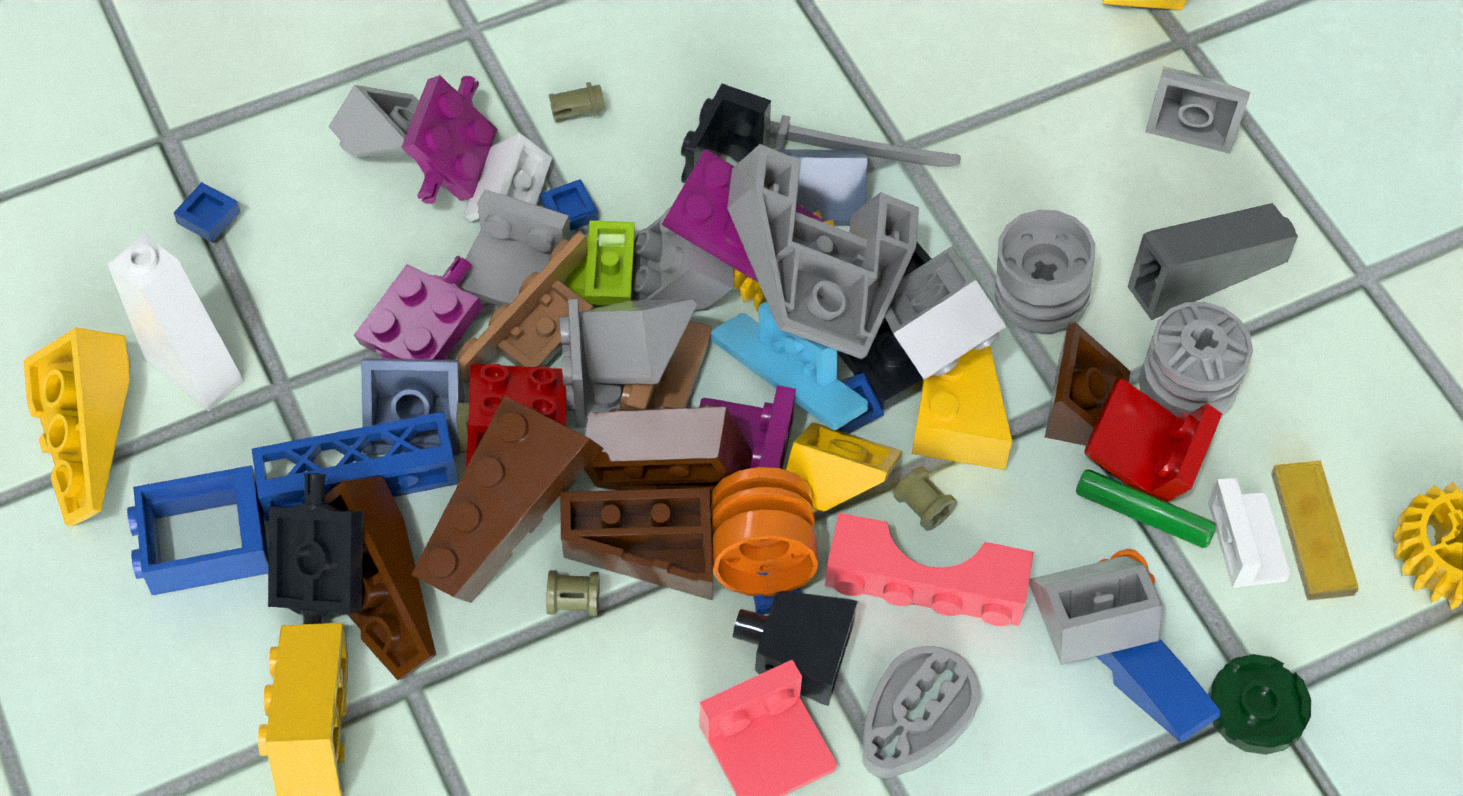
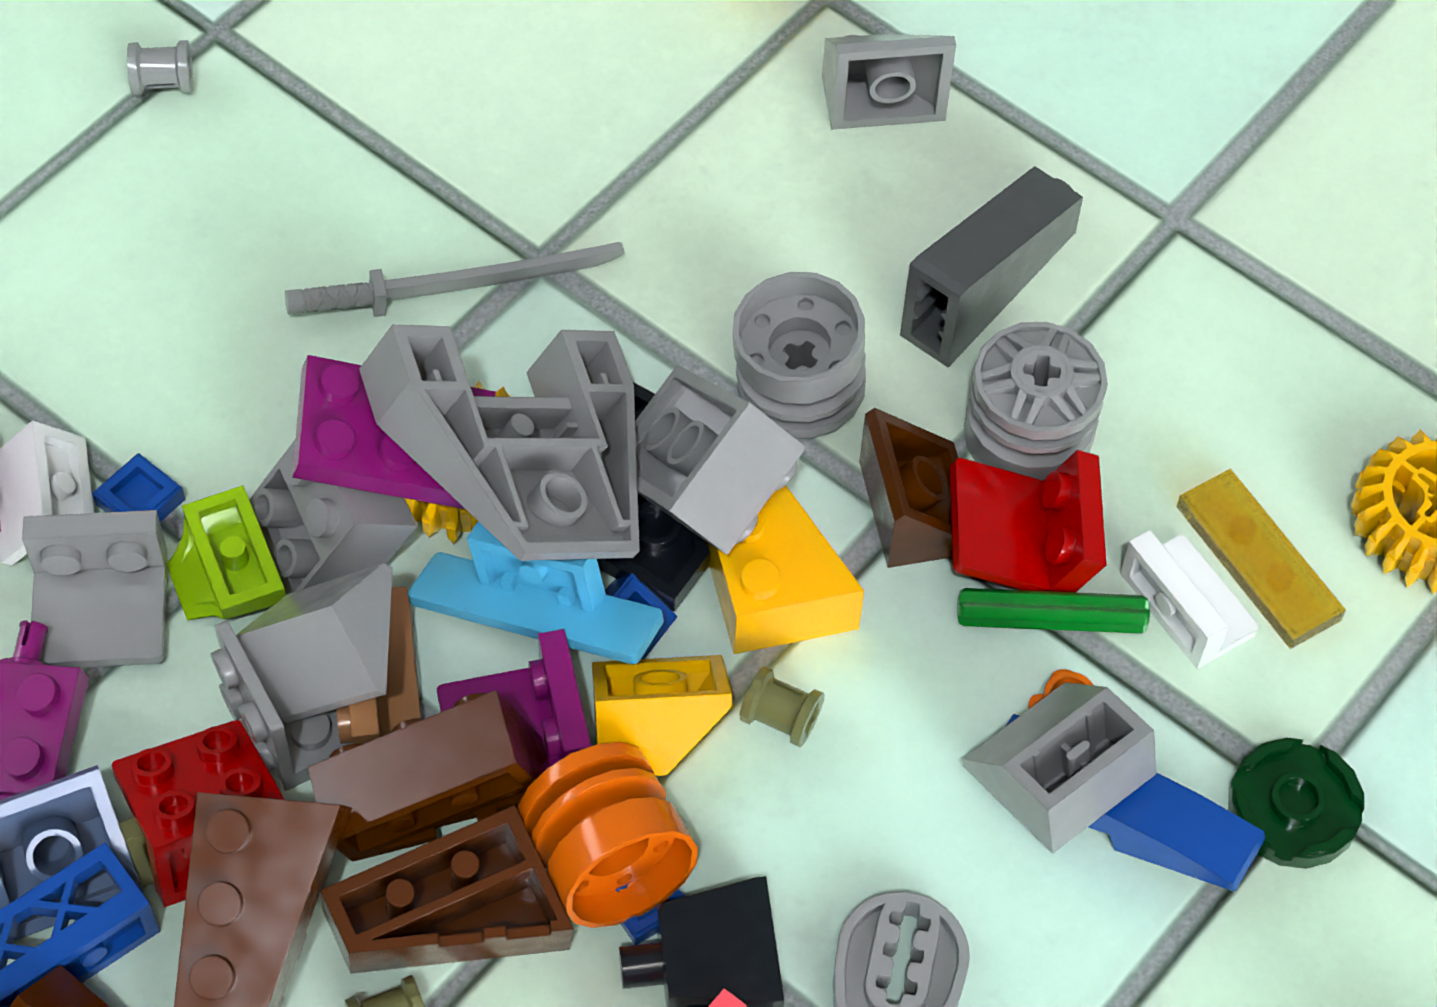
camera: 25 degrees left, 0 degrees up
medium nougat bracket [457,231,593,384] -> none
olive pin [549,82,605,122] -> none
black bracket [681,83,771,184] -> none
sand blue slope [776,149,868,226] -> none
coral arch [825,512,1034,626] -> none

